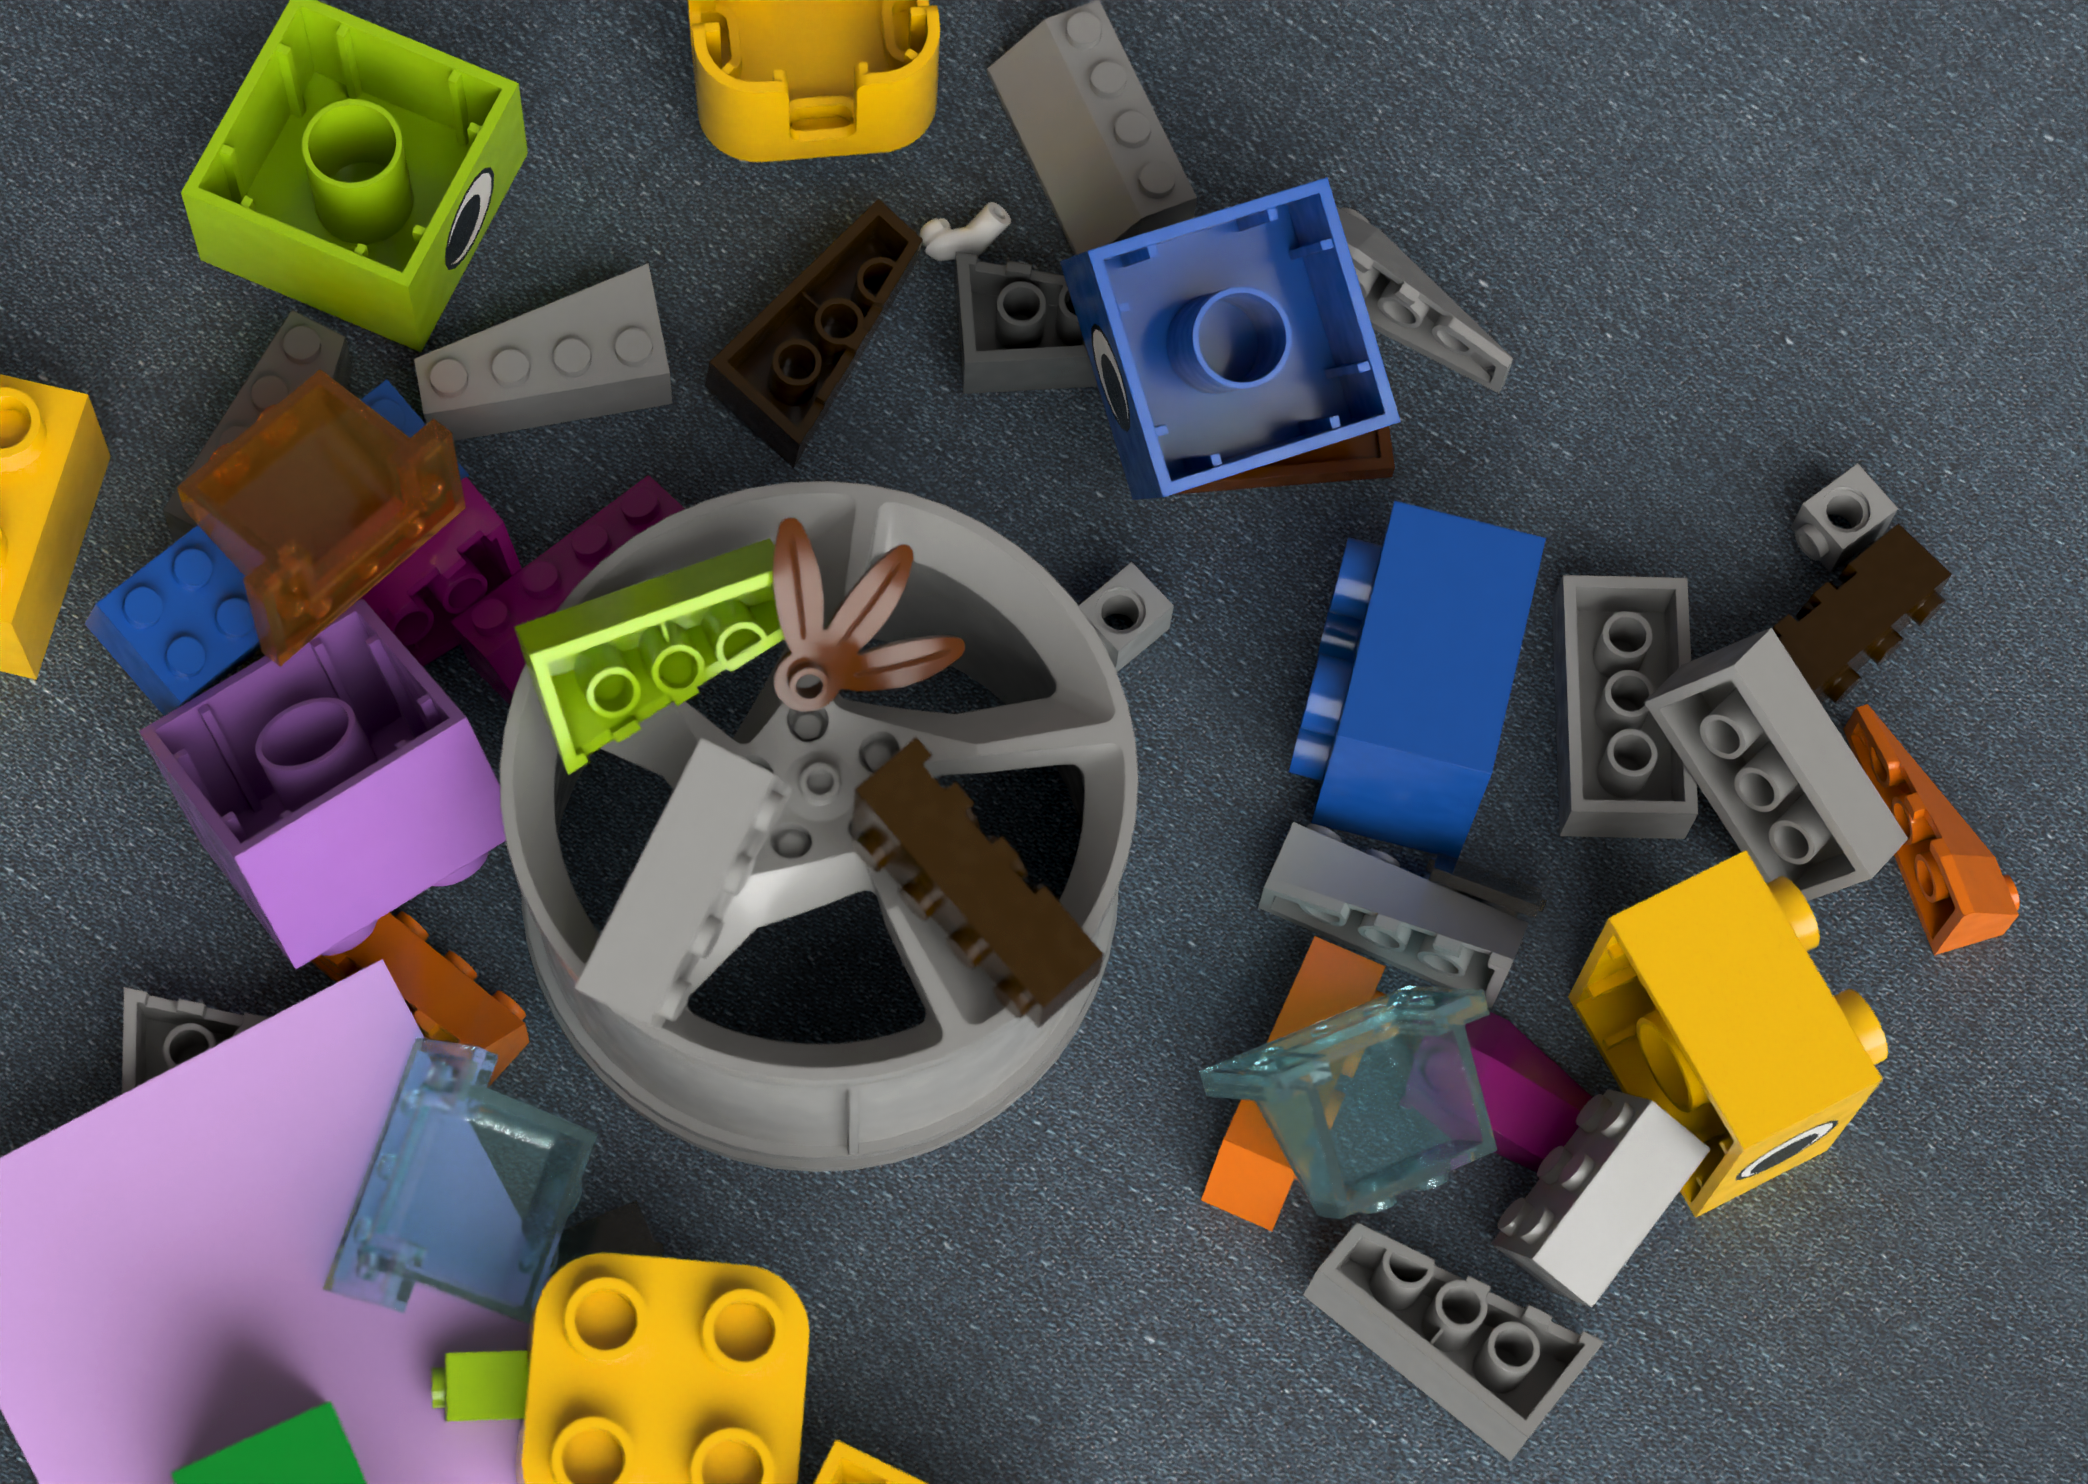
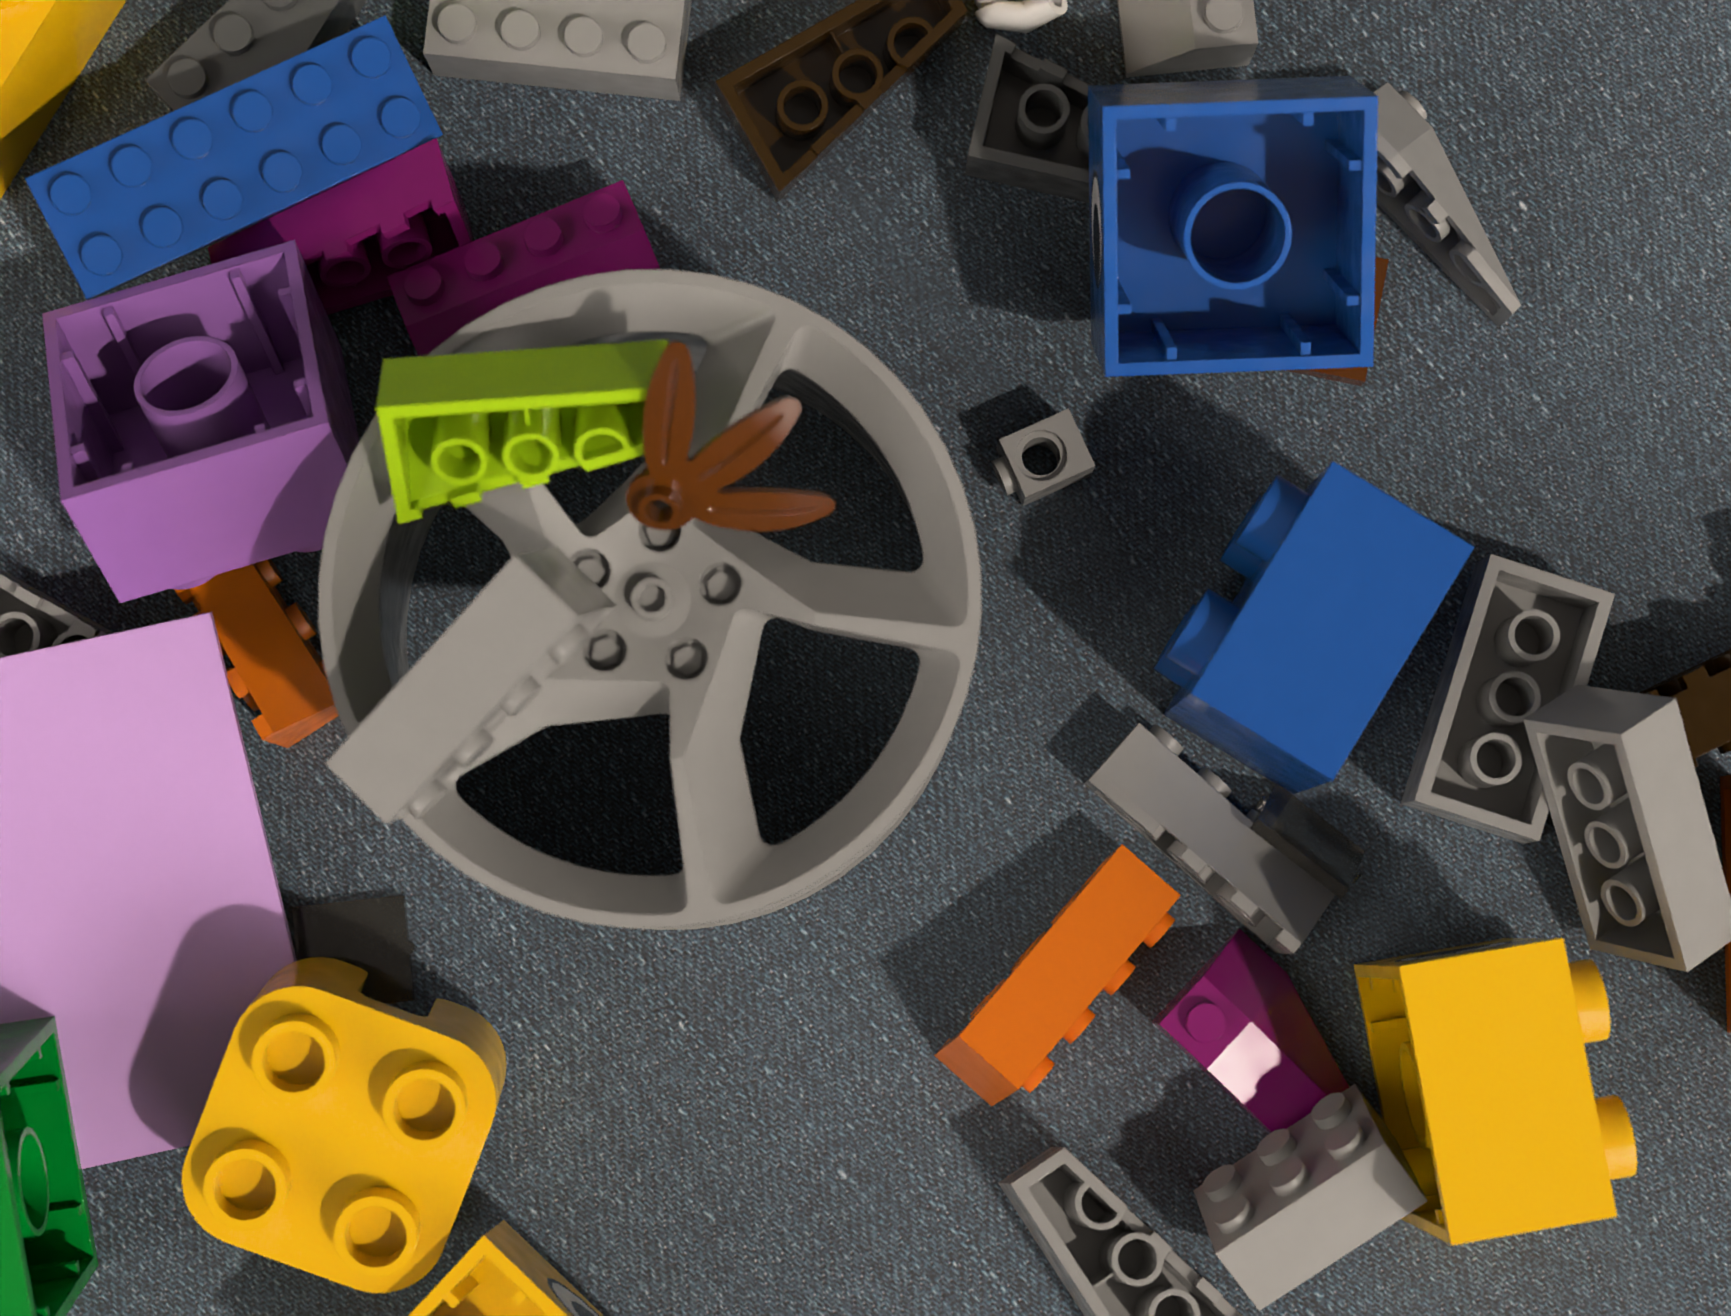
camera: 25 degrees right, 15 degrees up
clear orange windscreen [177,369,466,667] -> none
clear light blue windscreen [323,1037,598,1324] -> none
lime brick [431,1350,528,1422] -> none
dark brown wedge [852,736,1104,1028] -> none
clear light blue windscreen [1199,986,1497,1219] -> none

